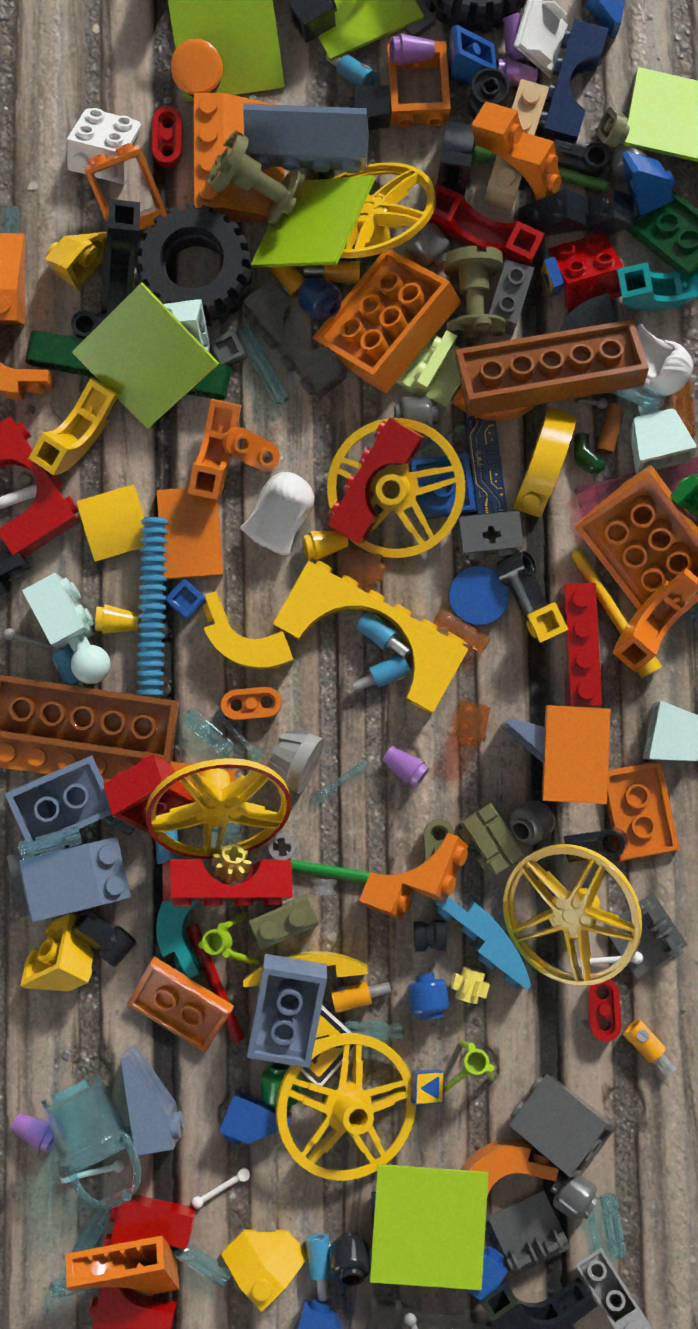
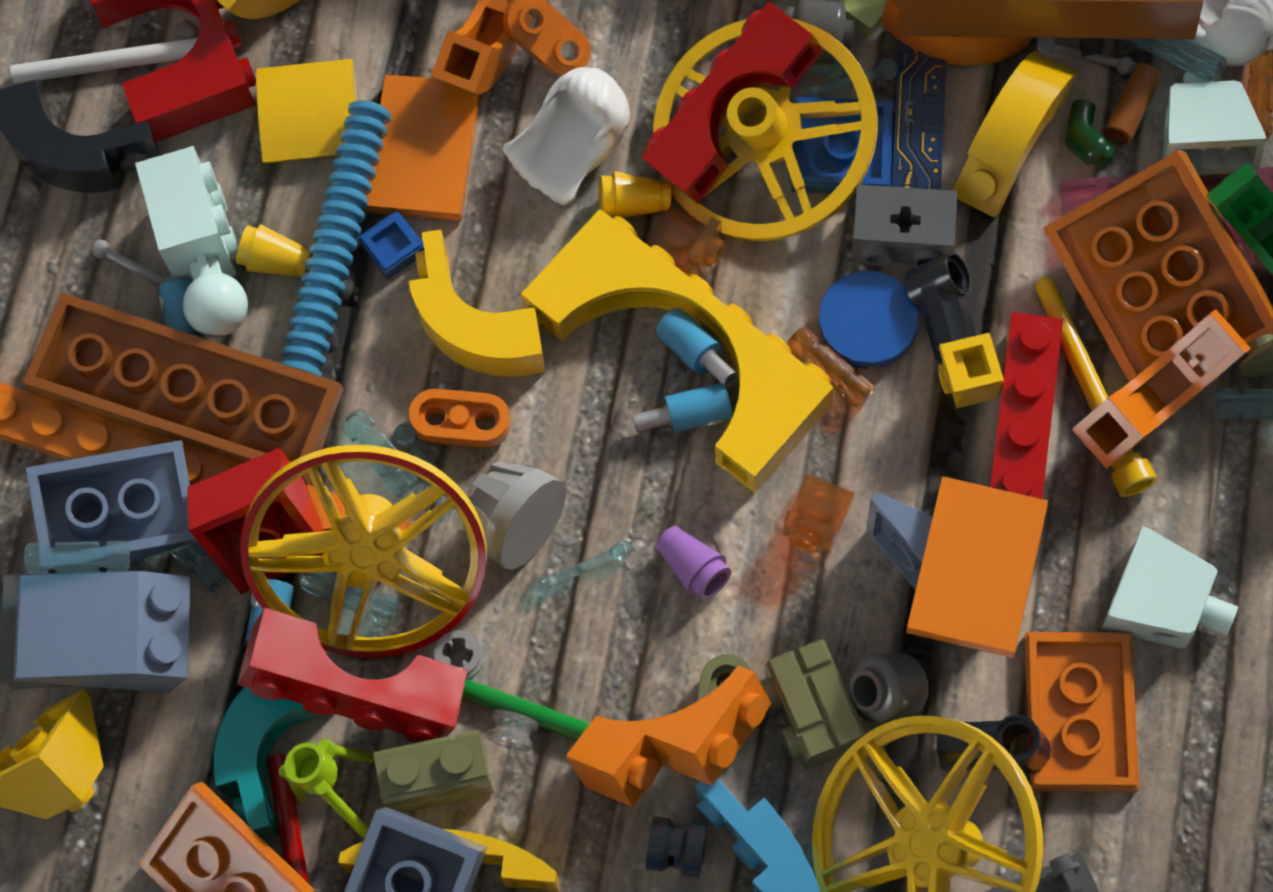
camera: 20 degrees right, 15 degrees down
black piece [72,908,137,967] -> none
light yellow gear [211,844,251,883] -> none

